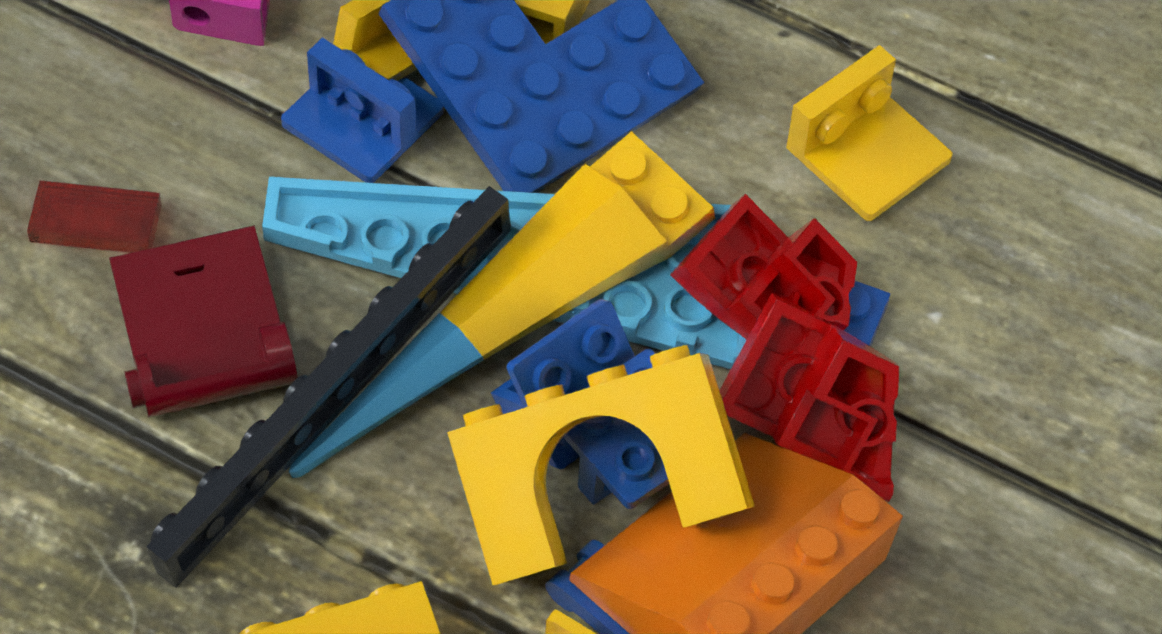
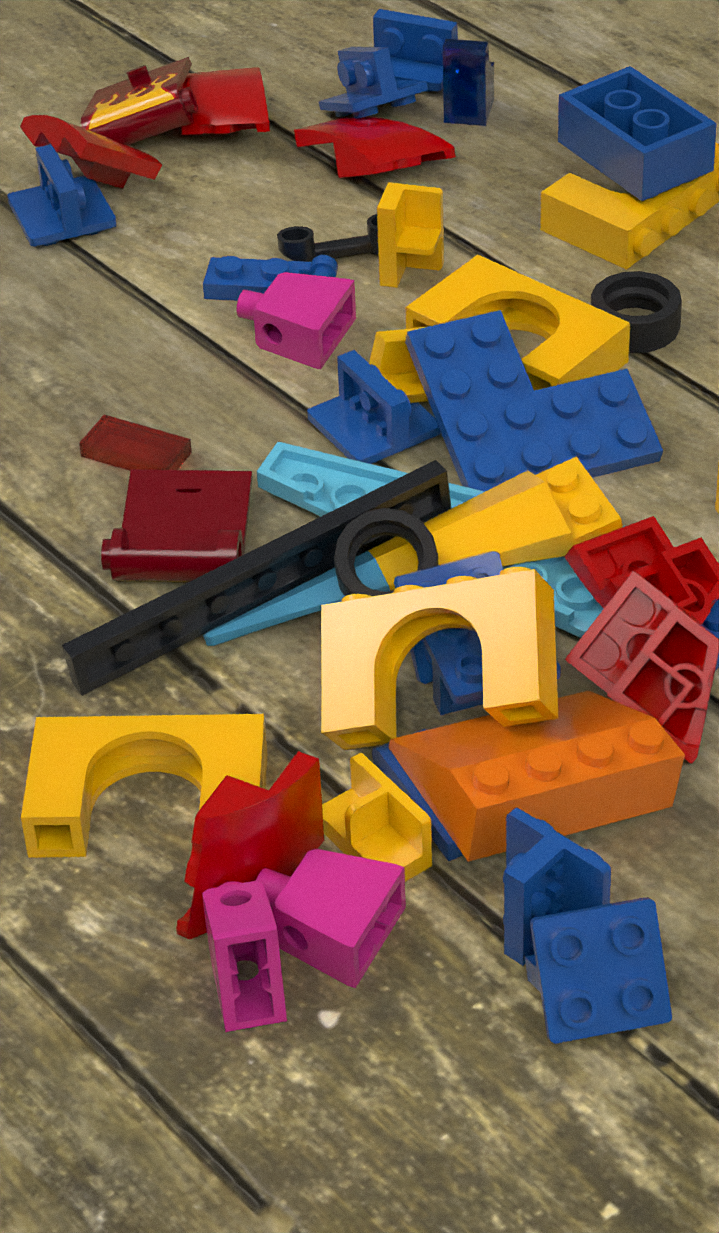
camera: 25 degrees right, 15 degrees down
none -> black tyre [334,508,438,597]

